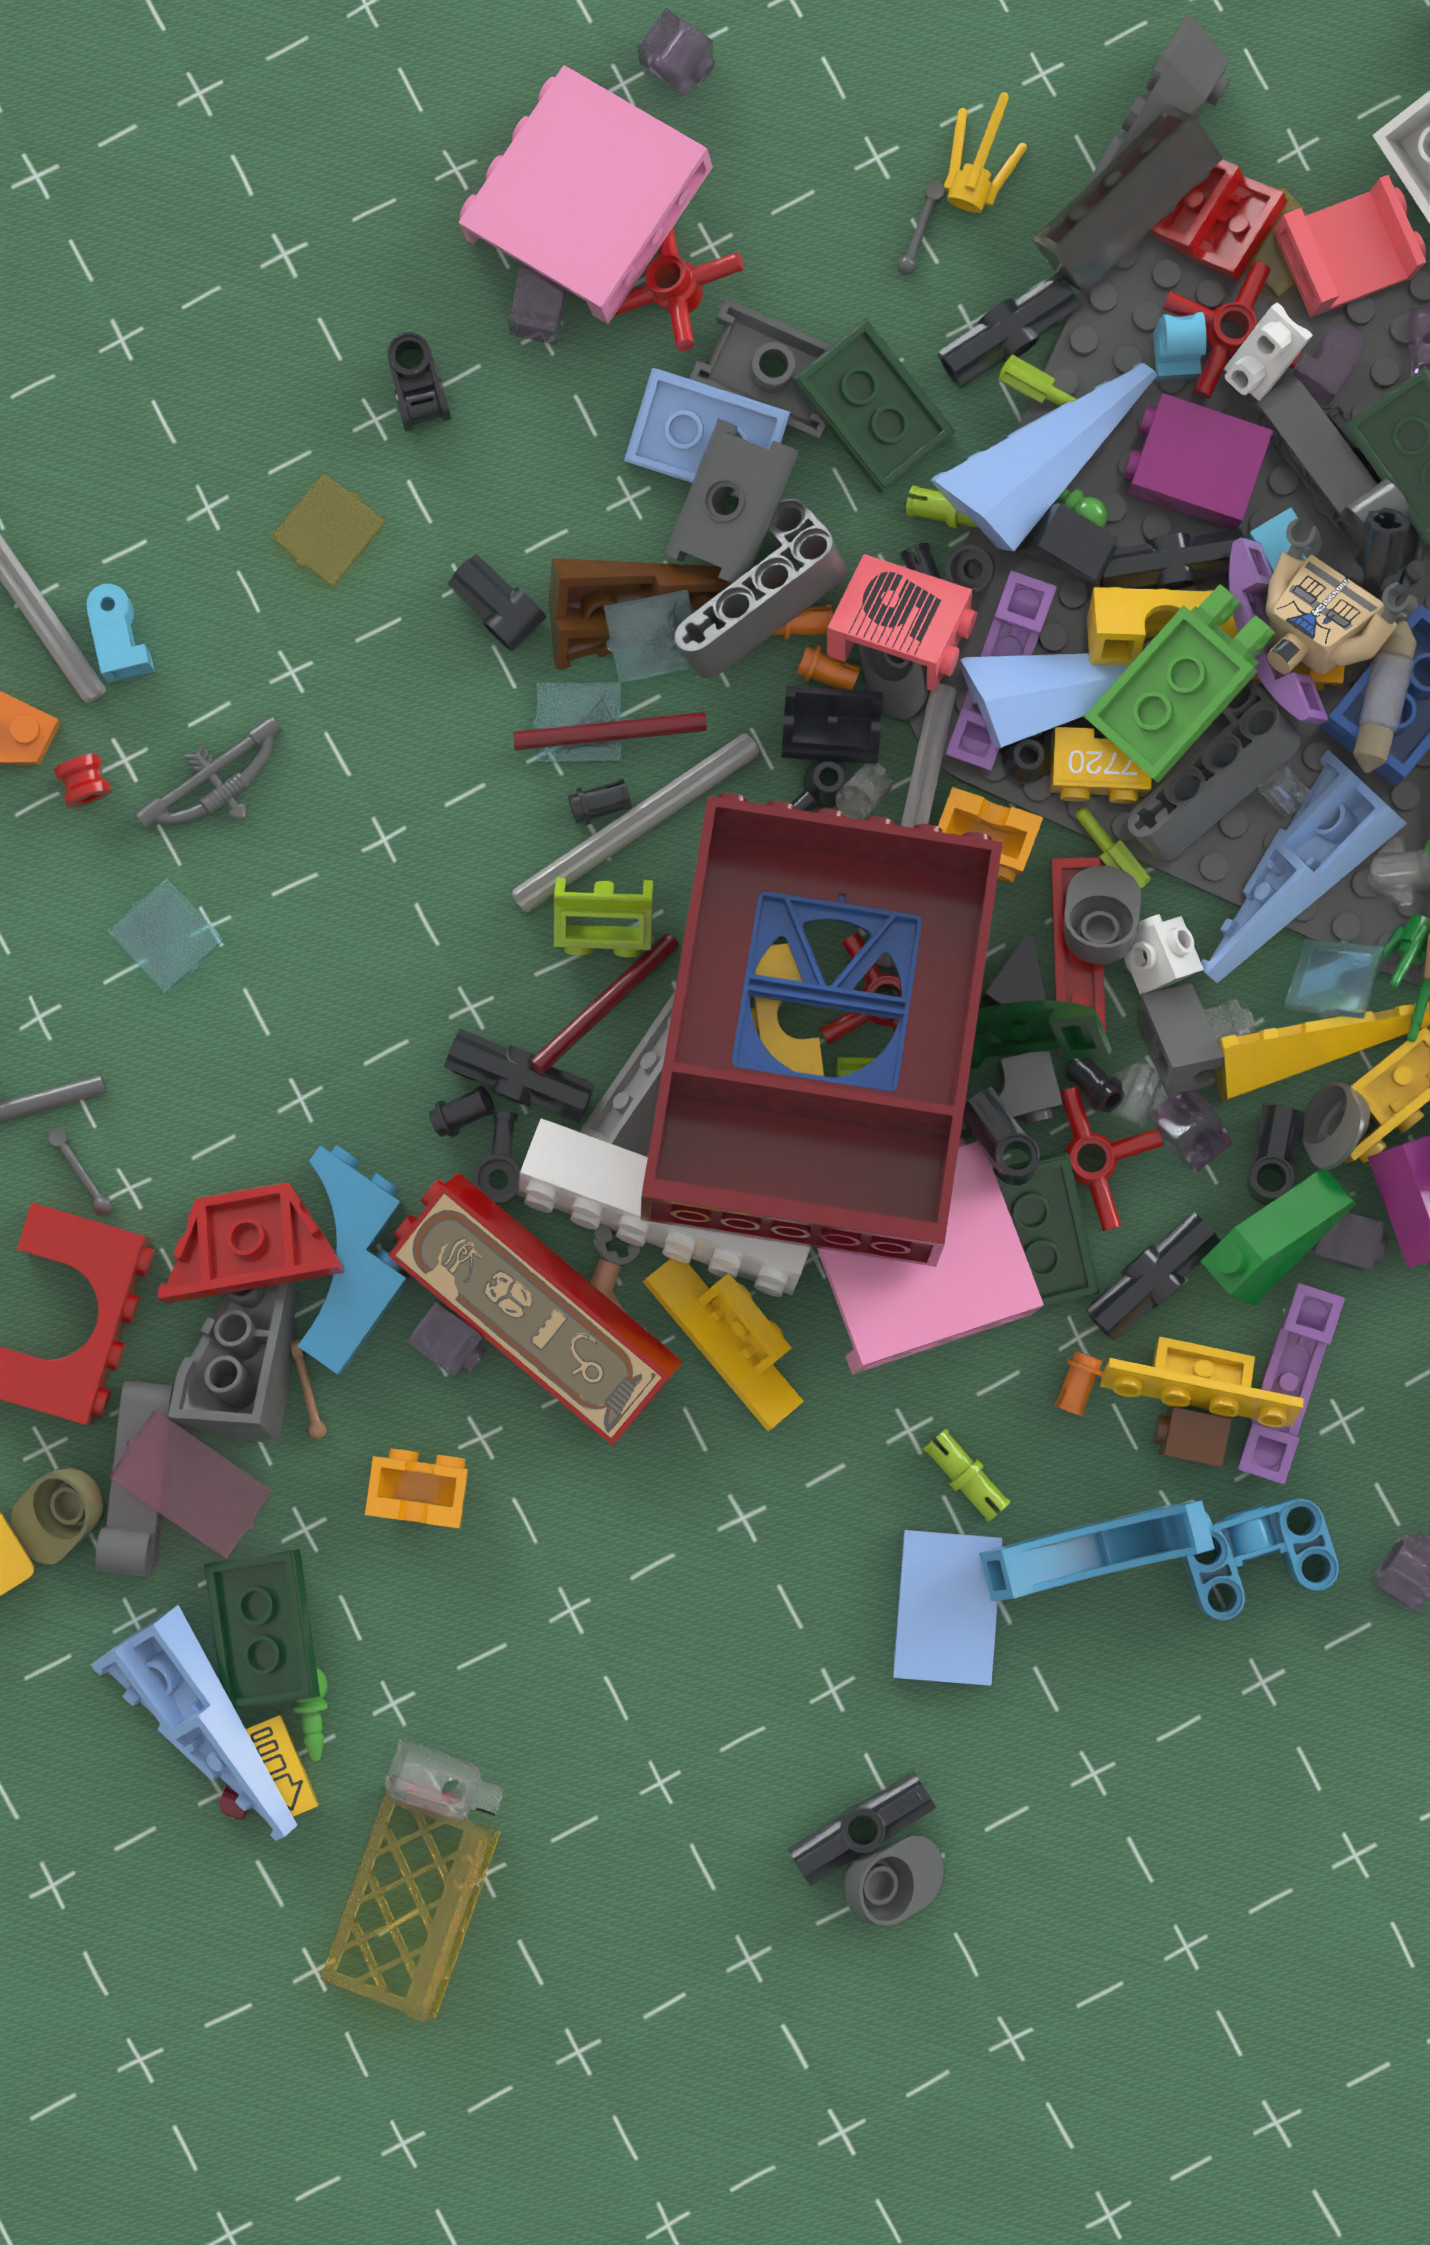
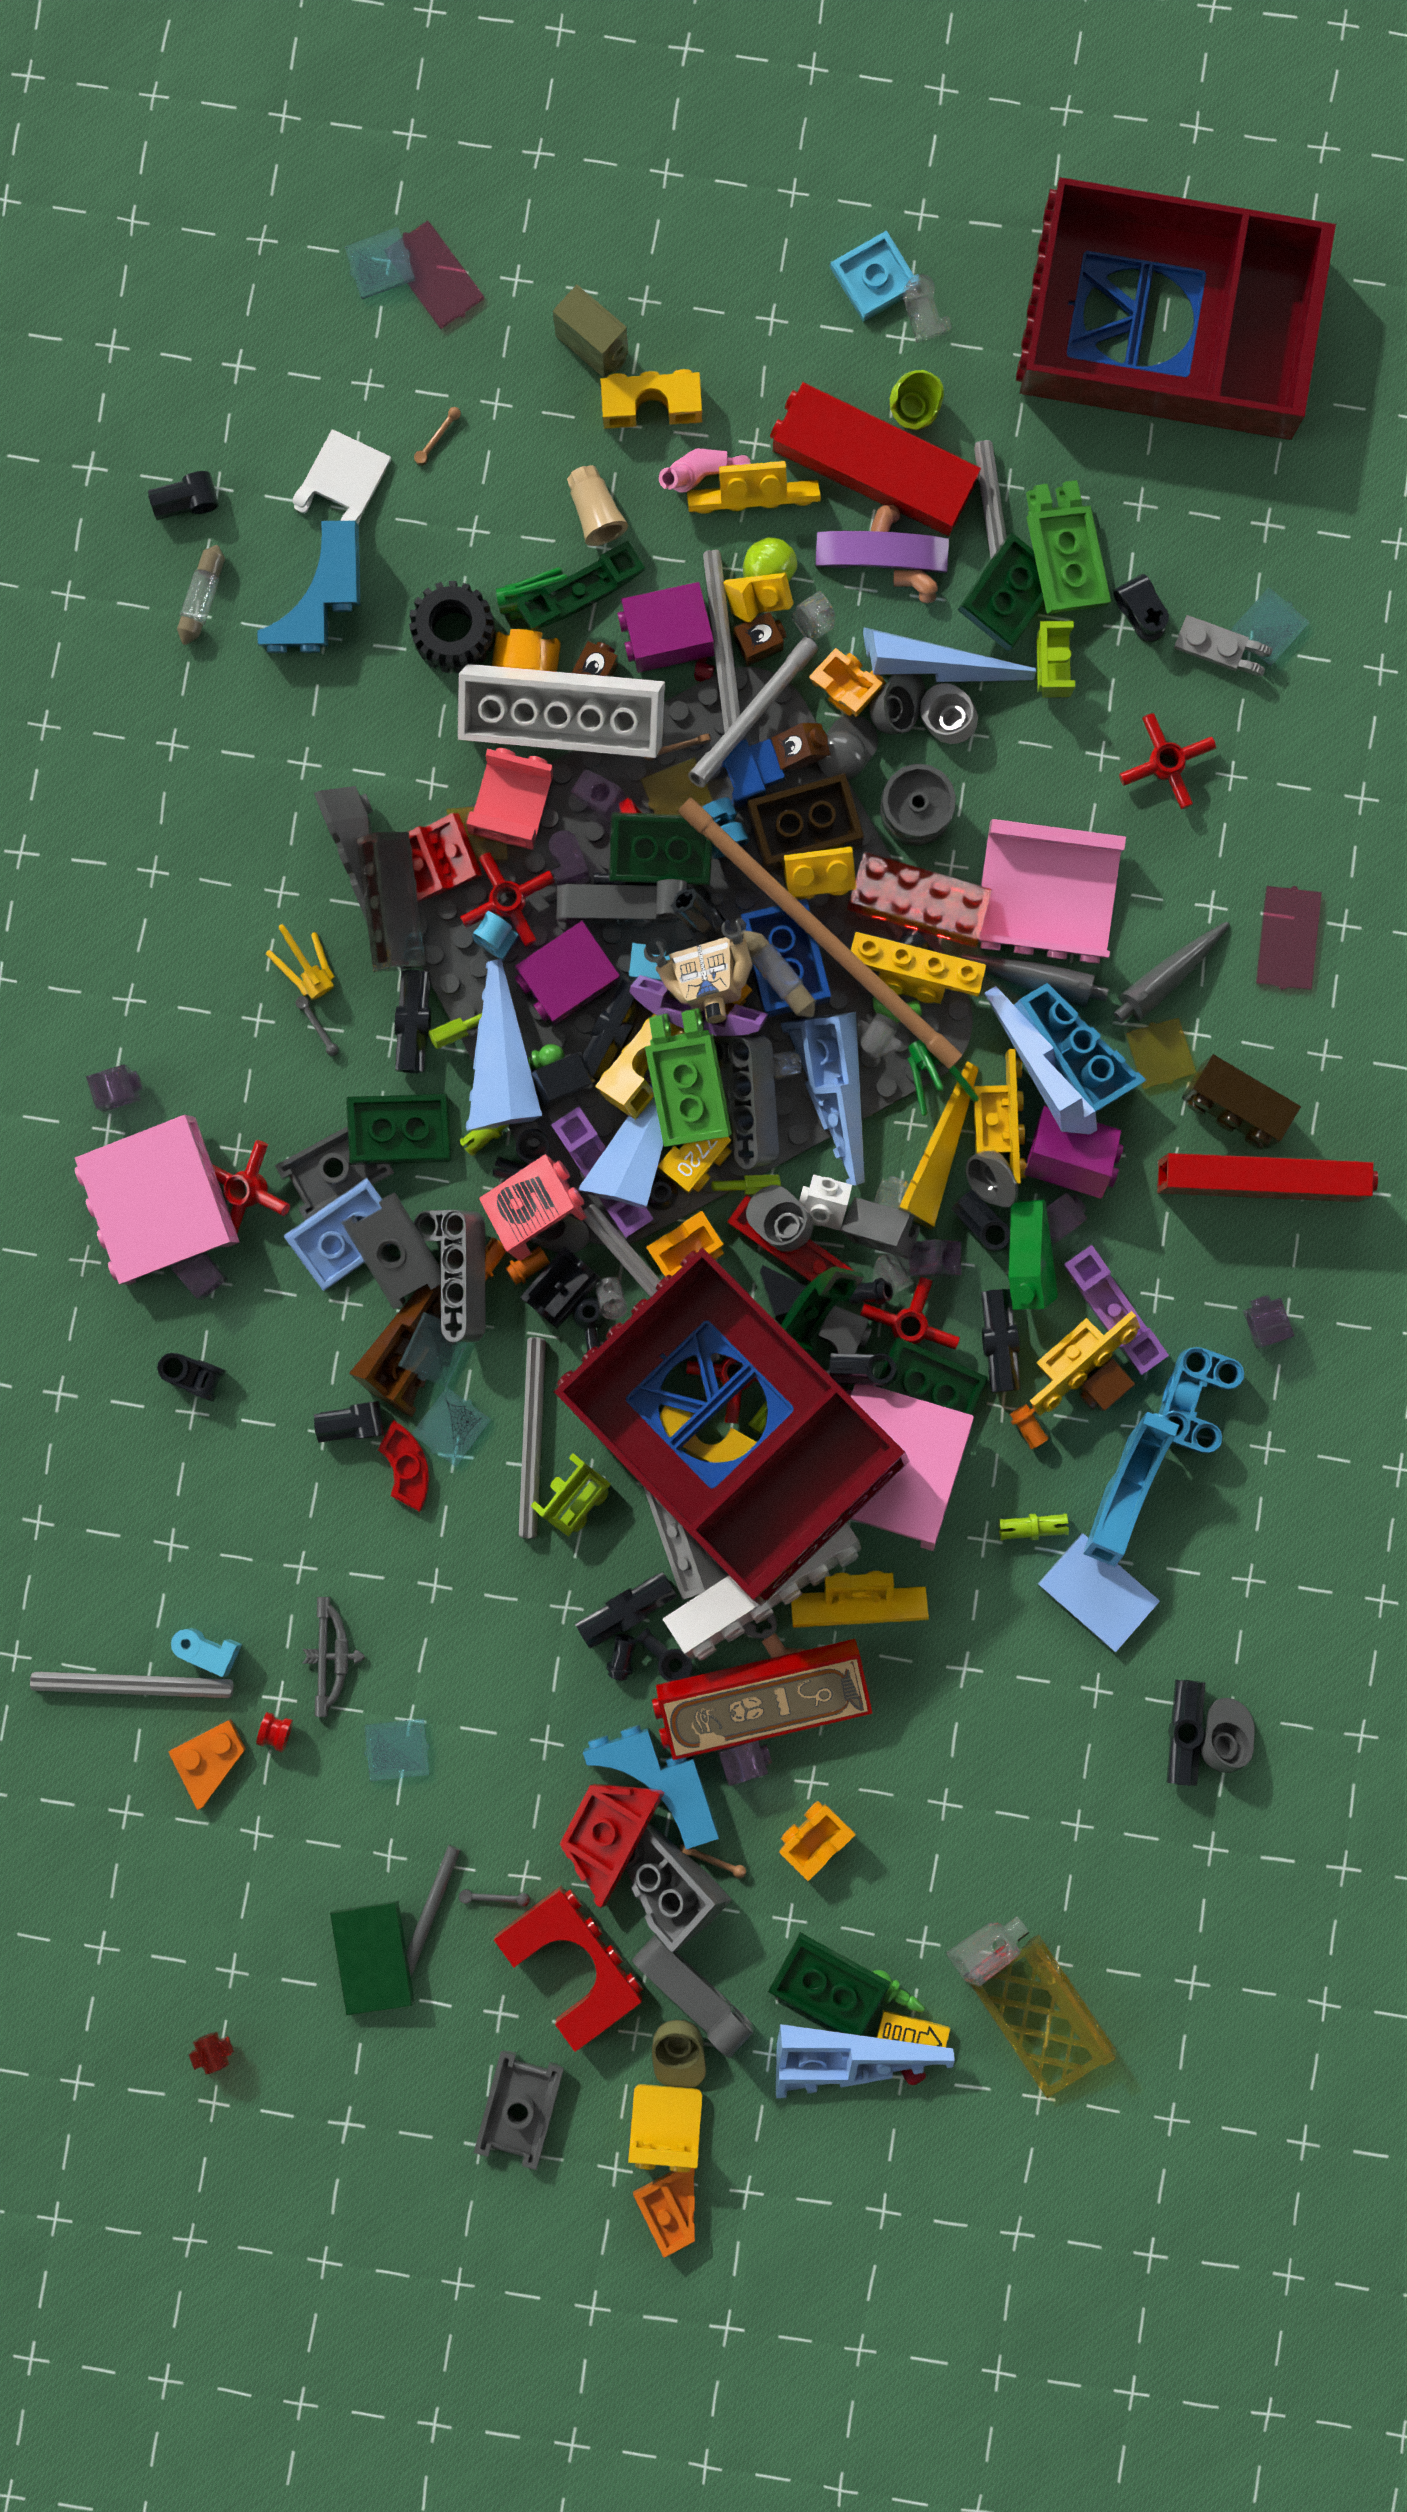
camera: 50 degrees left, 0 degrees up
clear pink piece [109,1410,272,1559] -> none
clear yellow piece [271,472,386,588] -> none
dark red bar [513,712,707,751] -> none
dark red bar [529,933,680,1075] -> none
black pin [568,779,632,825] -> none
white hips [1224,302,1313,401] -> none
clear light blue piece [1284,939,1385,1019] -> none
none -> red tile [377,1420,429,1512]

